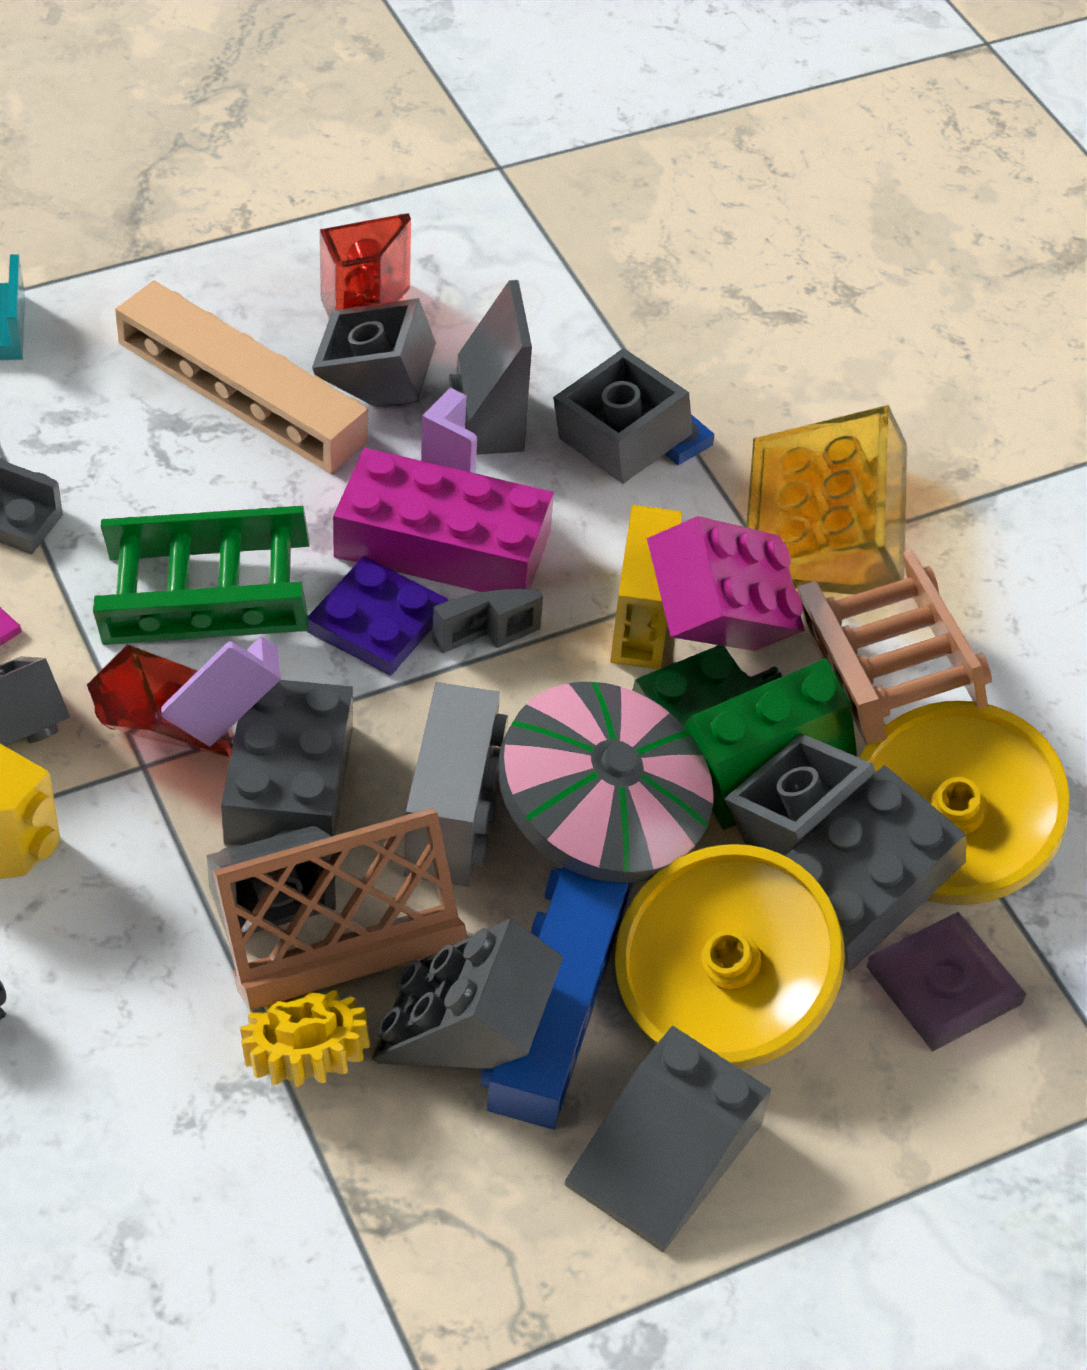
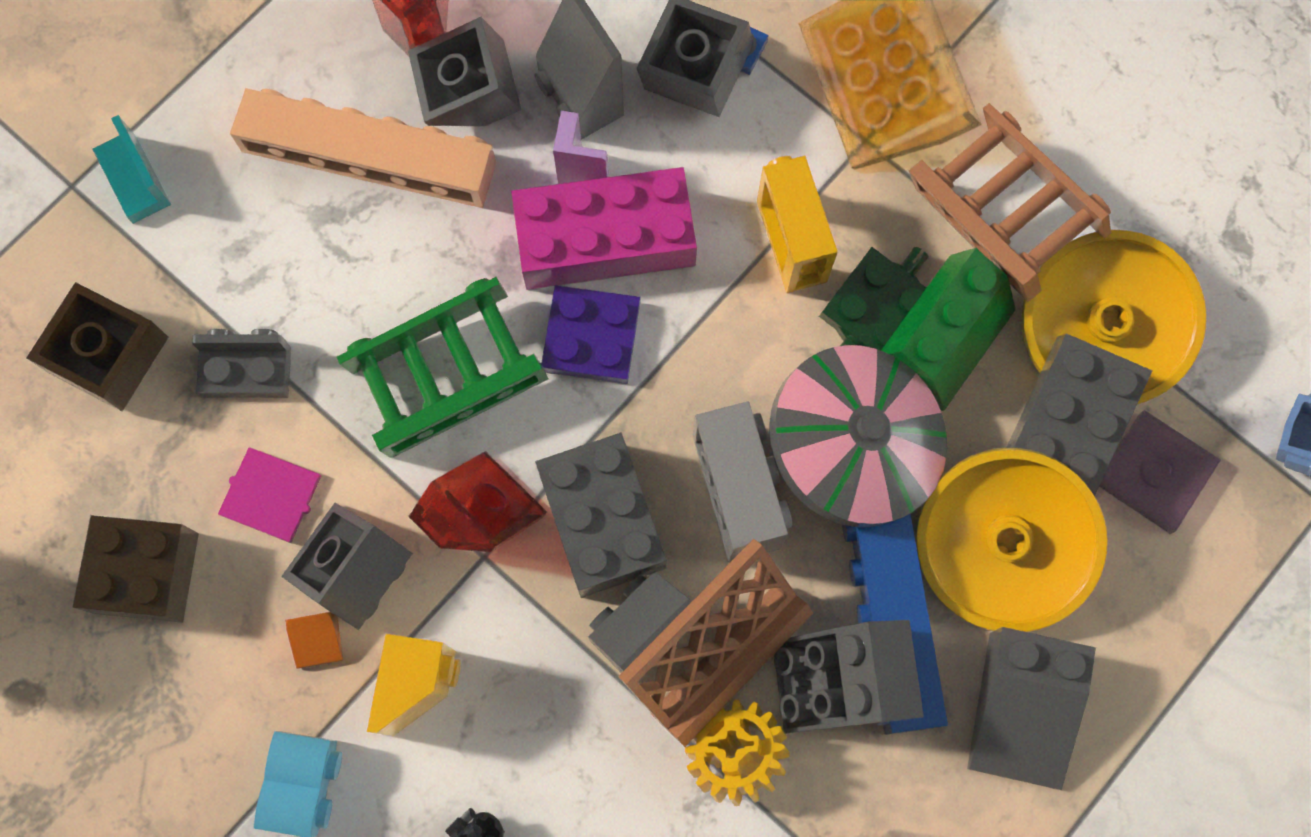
camera: 20 degrees left, 25 degrees up
lavender panel [161,636,281,747] -> none
dark grey slope [432,589,543,653] -> none
dark pink brick [647,516,805,651] -> none
dark grey slope [724,733,876,856] -> none

